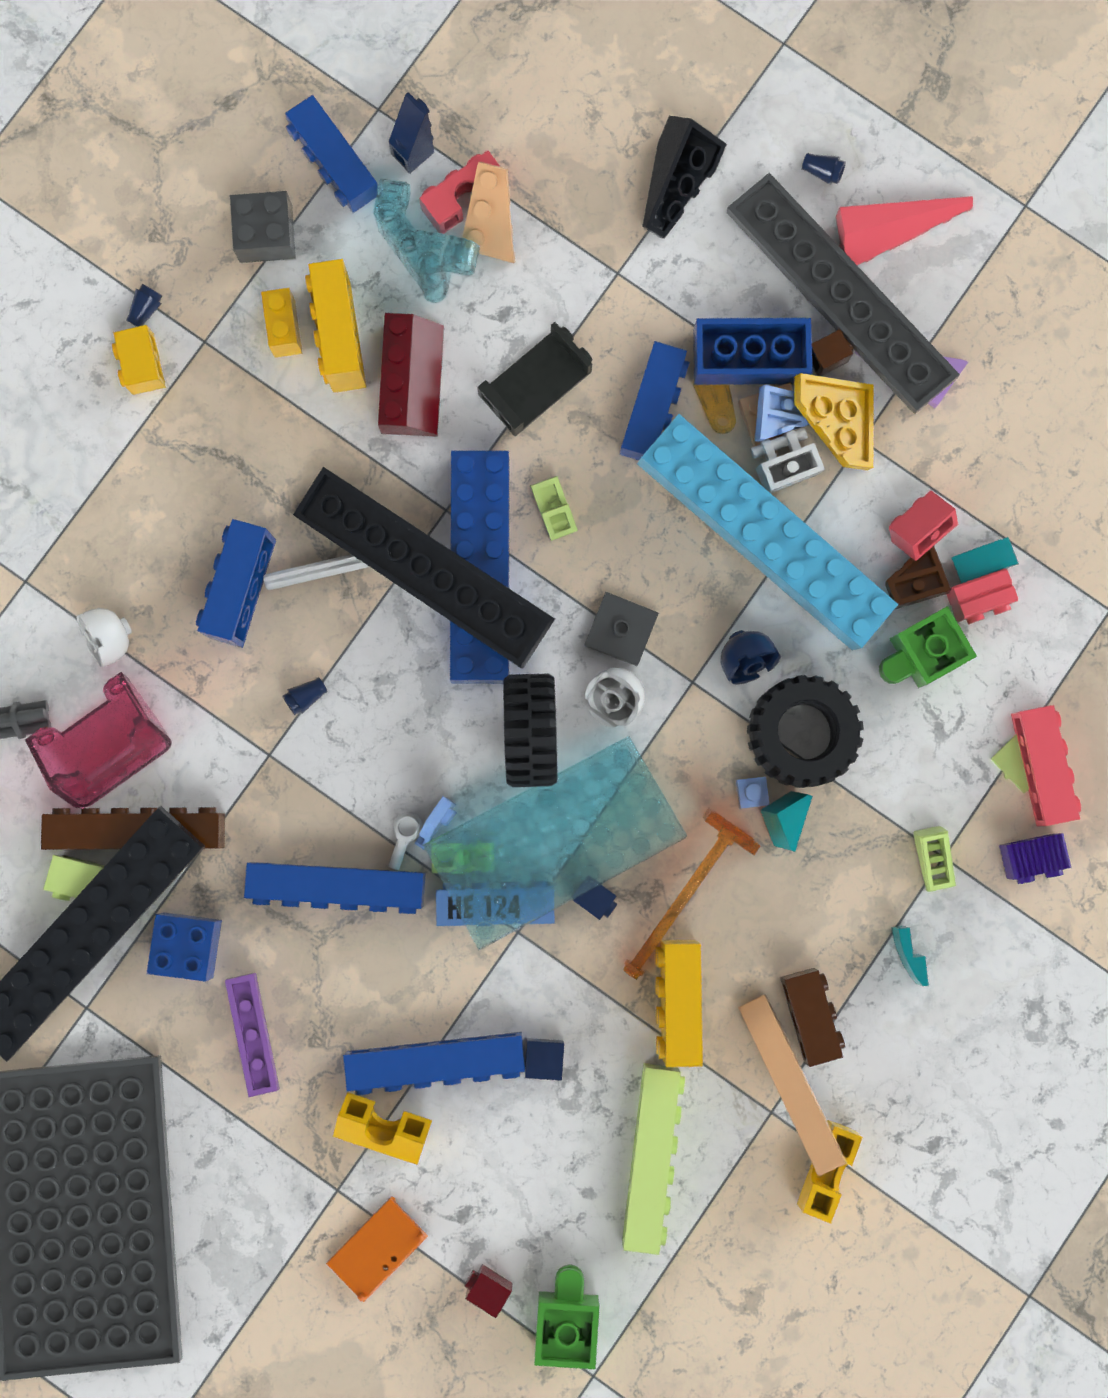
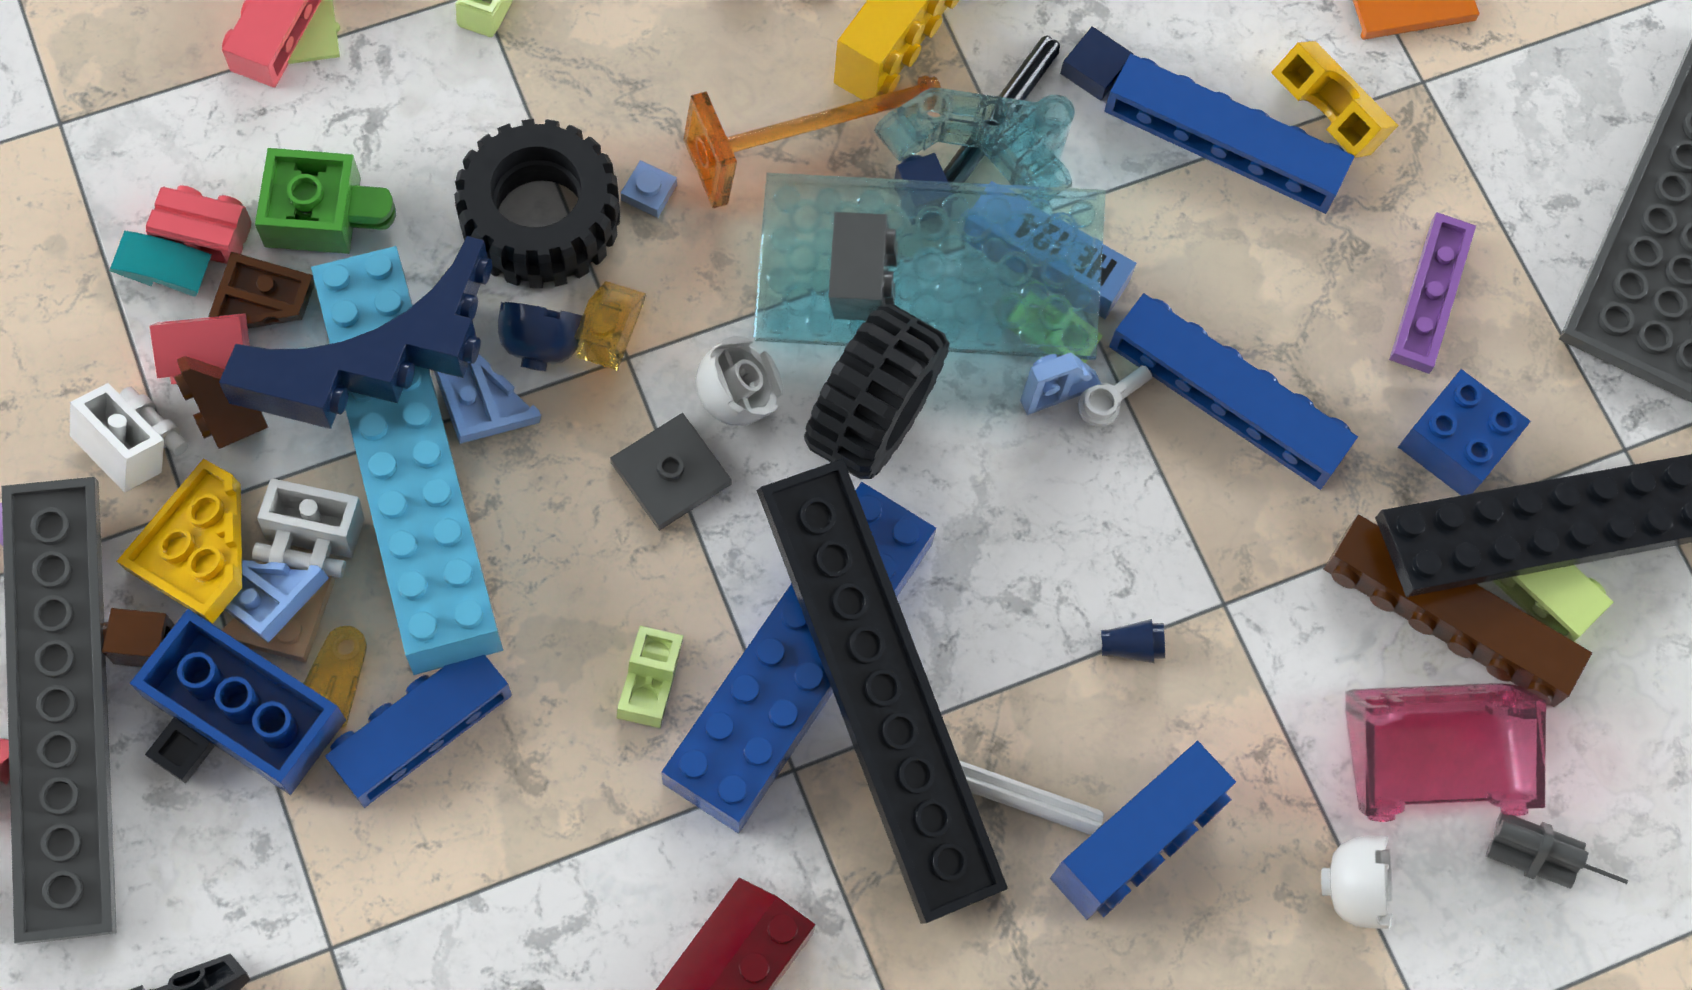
camera: 150 degrees left, 15 degrees down
pearl dark grey panel [477,322,592,437] -> none
teal slope [760,791,813,852] -> none
none -> white brick [70,383,188,493]
none -> black plate [145,717,215,784]
none -> reddish brown slope [174,356,269,449]
none -> dark blue arch [219,236,492,429]
none -> light blue wing [434,354,541,444]
none -> clear yellow slope [574,281,646,370]
none -> dark grey brick [828,212,898,321]
none -> clear light blue connector [874,88,1075,208]
none -> black axle [943,35,1060,194]

